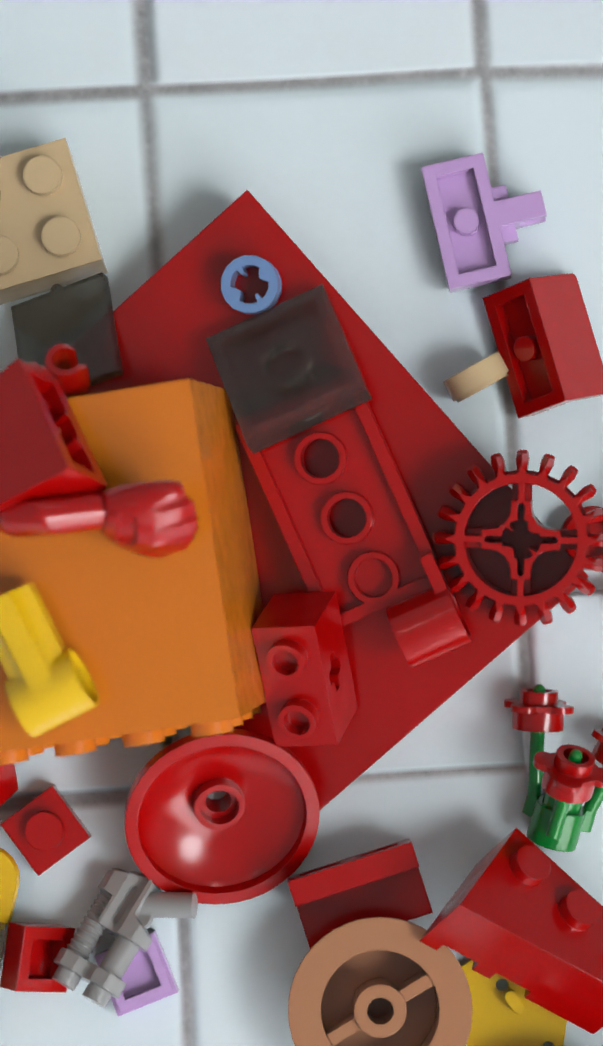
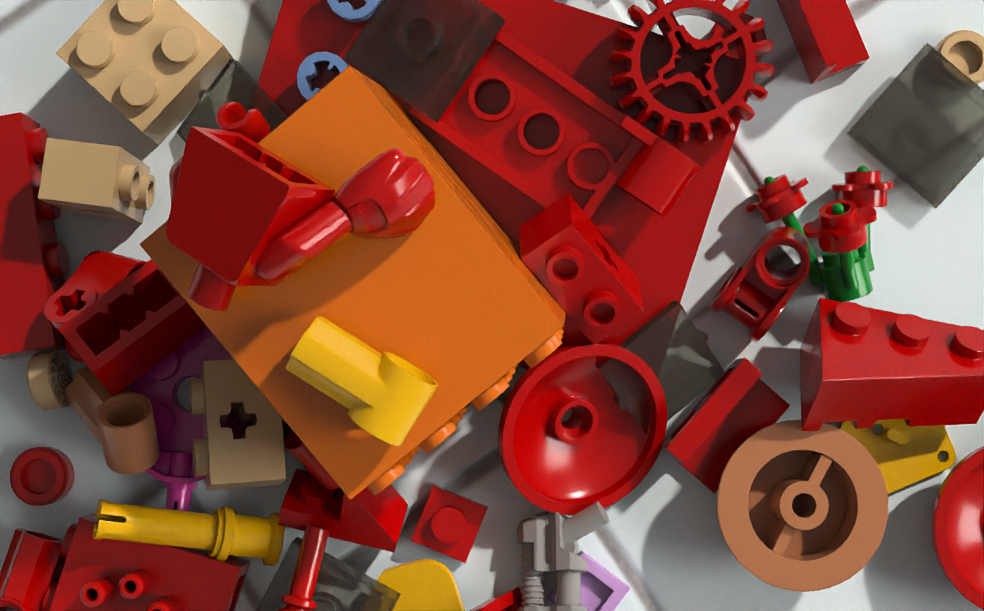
camera: 25 degrees left, 0 degrees up
none -> medium blue bush [297,52,349,100]
none -> clear smoke piece [595,300,725,435]
none -> red piece [708,226,810,342]

